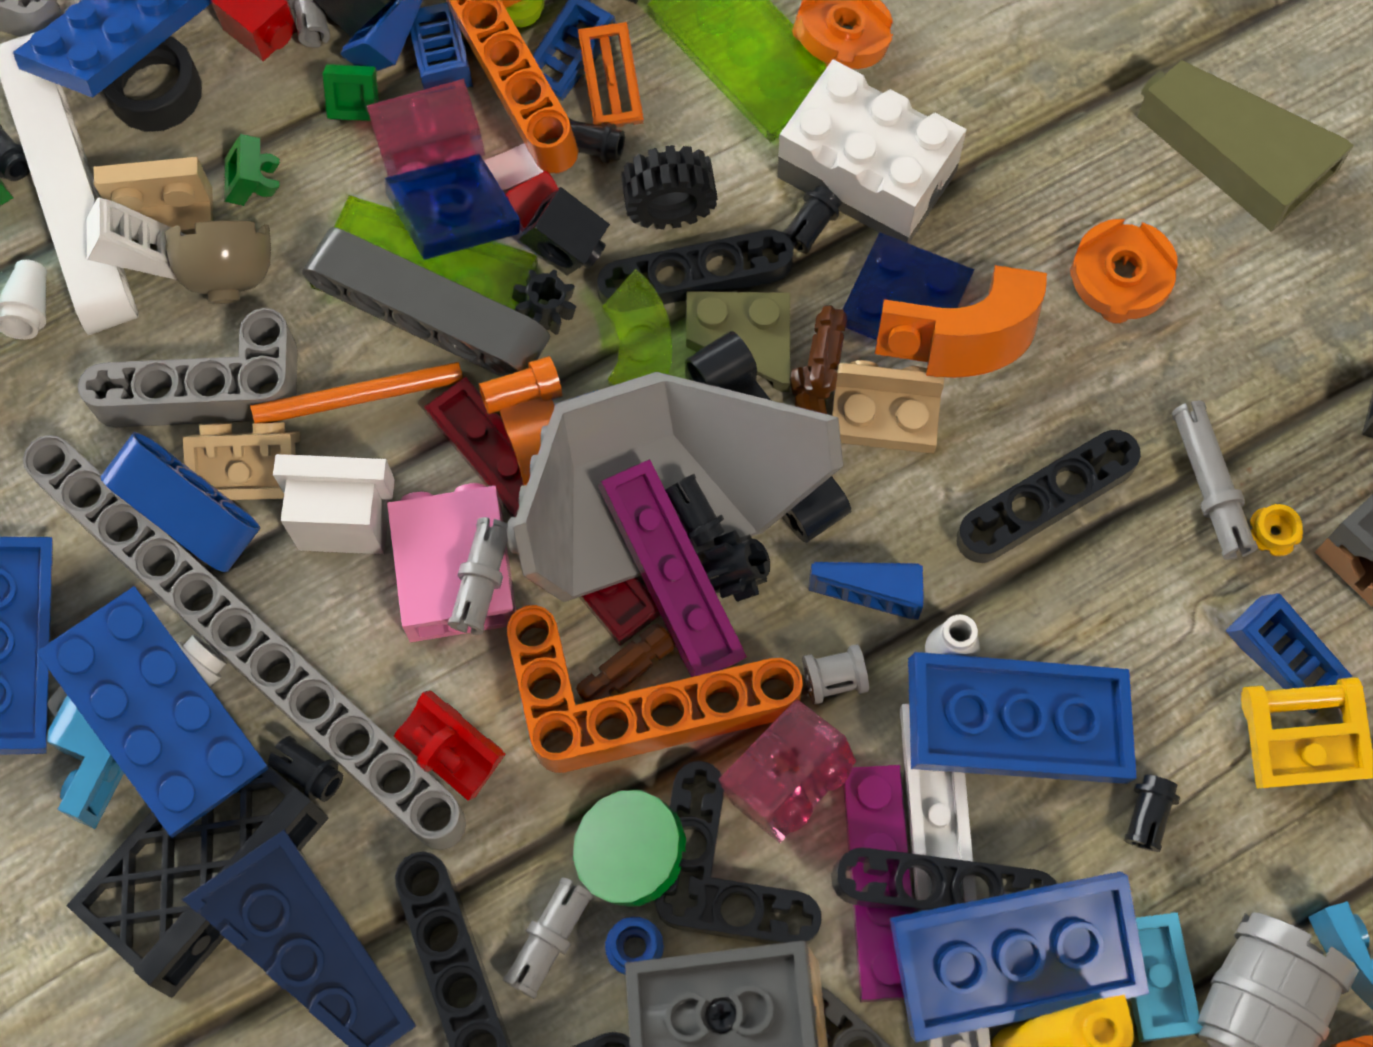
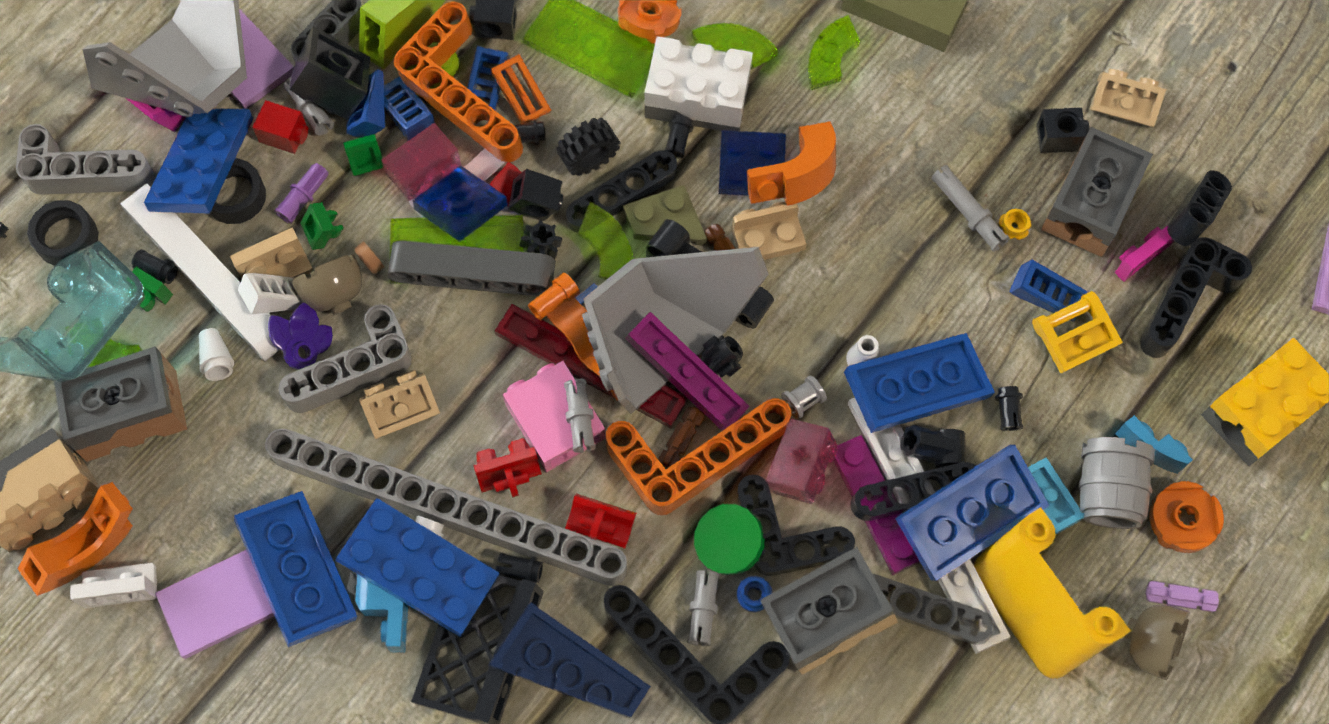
camera: 25 degrees left, 0 degrees up
blue beam [100,432,261,572] -> none
orange bar [250,362,463,424] -> none
white plate [273,454,395,554] -> none
black pin [665,474,725,547] -> none
reddish brown axle [804,305,847,399] -> none
blue slope [809,562,924,620] -> none
black beam [957,430,1141,563] -> none
orange plate [1070,219,1178,324] -> none
none -> dark purple plate [268,303,333,370]
none -> medium lavender axle [274,163,328,224]
none -> medium nougat tile [354,241,384,274]
none -> red hips [473,438,542,498]
none -> clear neon green tile [691,23,779,70]
none -> clear neon green tile [807,15,860,90]
none -> black piece [900,425,966,469]

